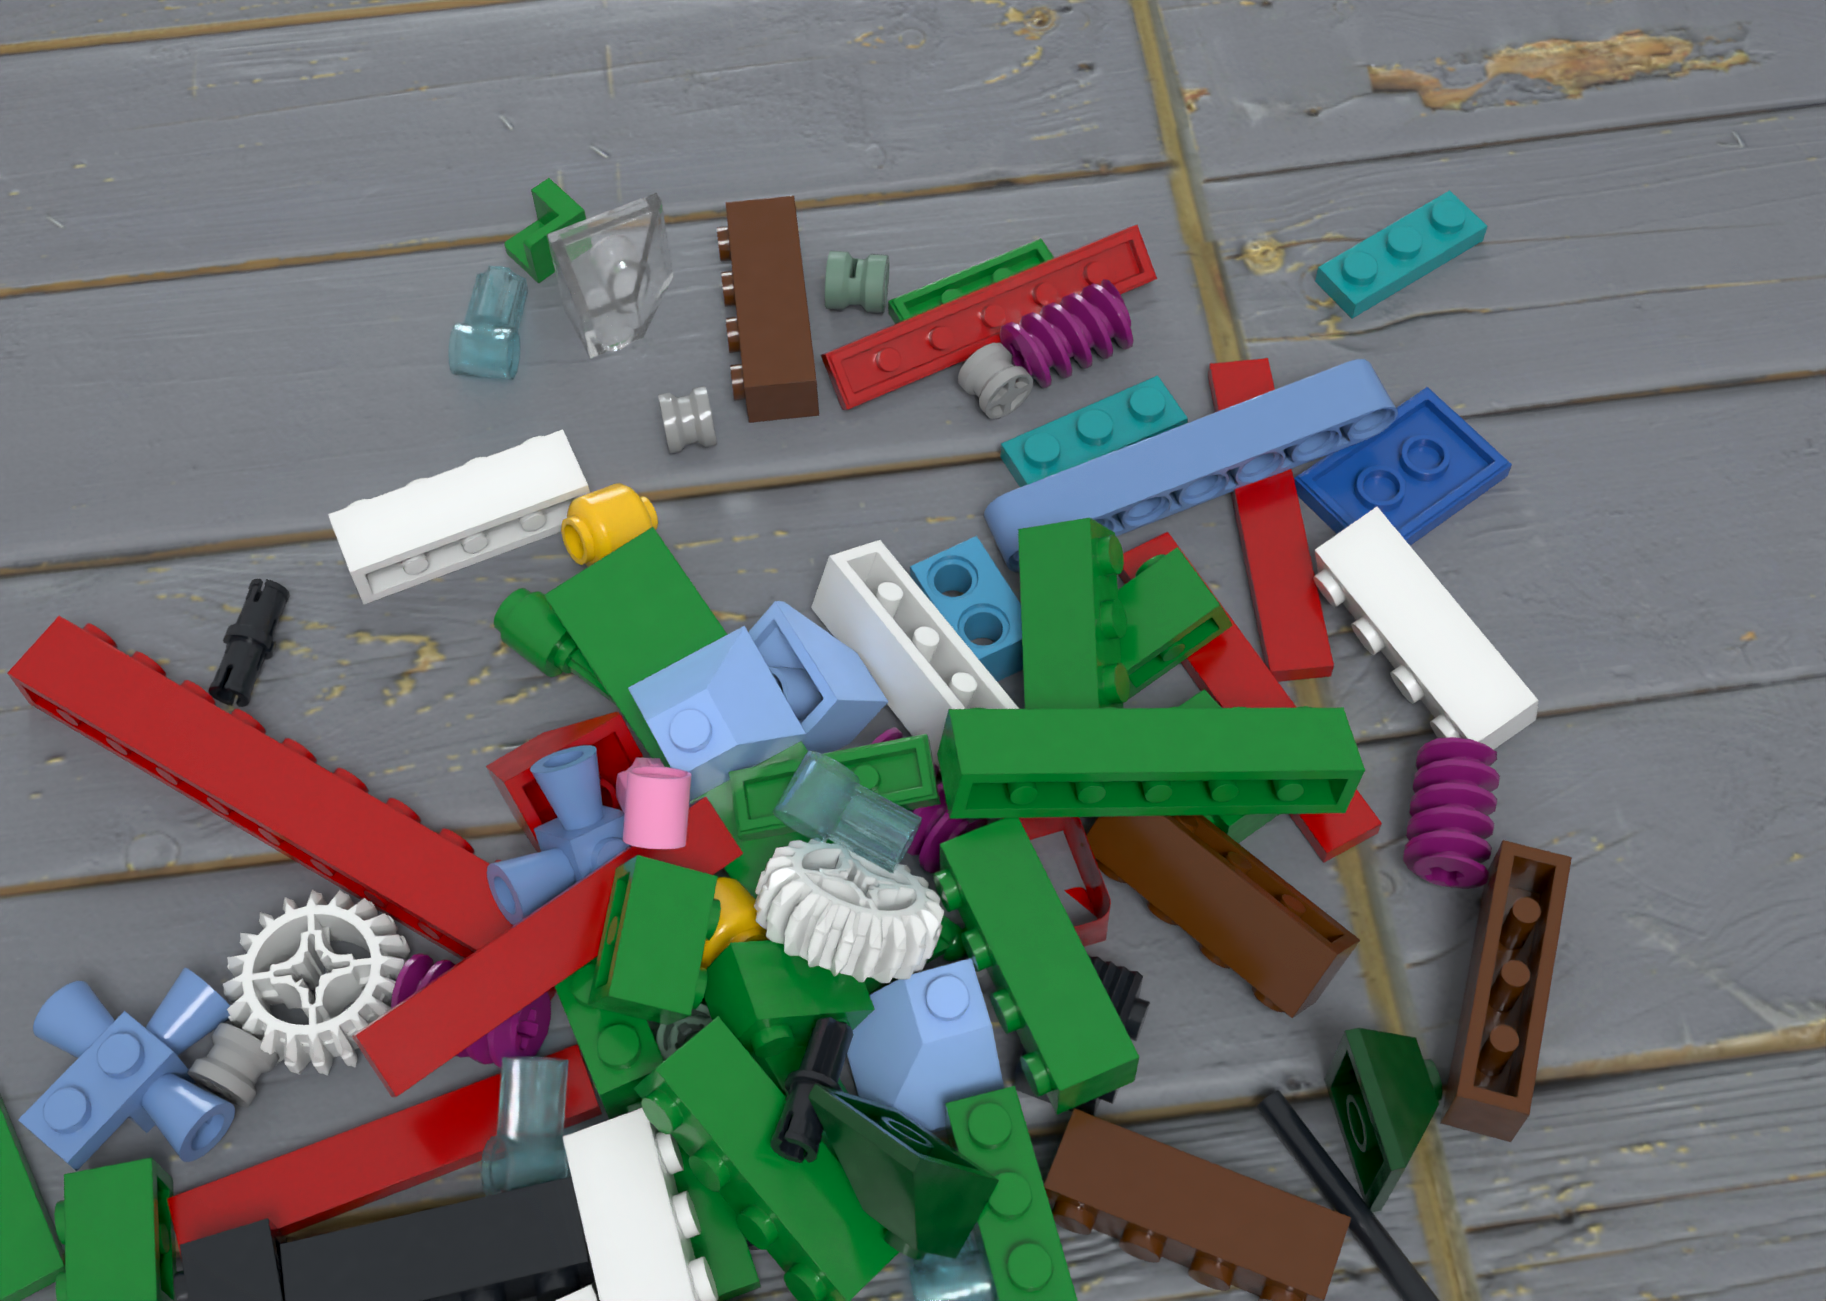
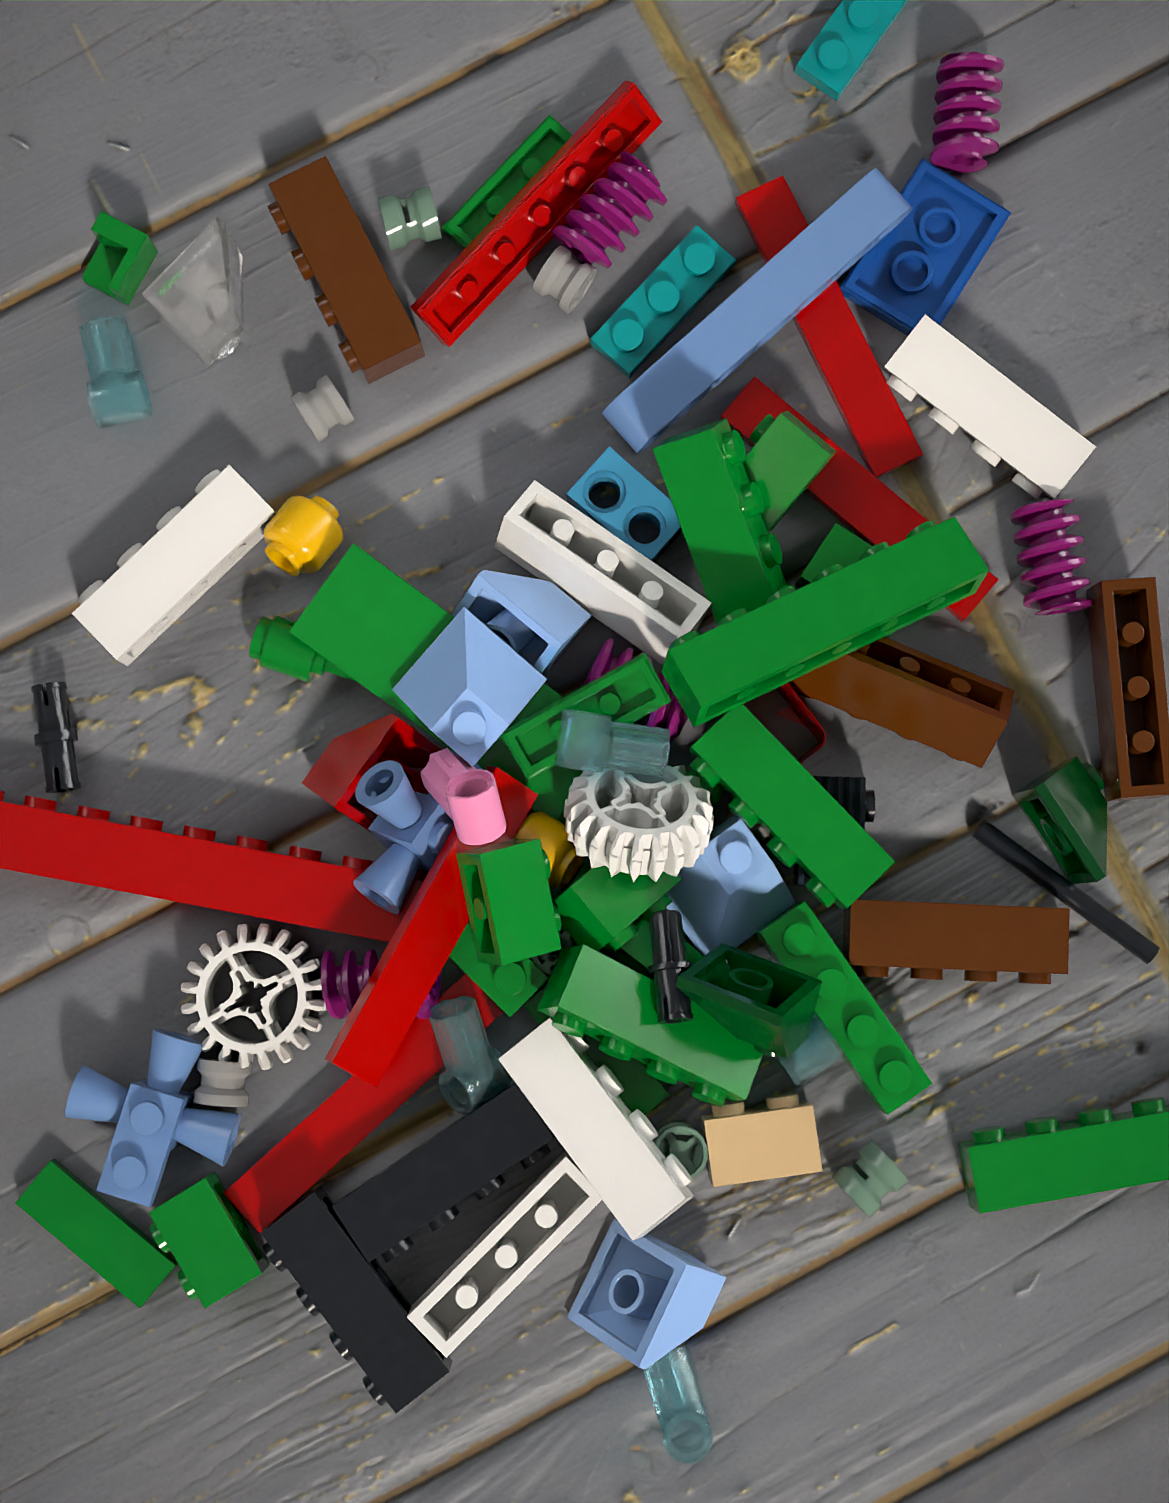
camera: 25 degrees left, 25 degrees up
none -> magenta piece [930,51,1004,173]

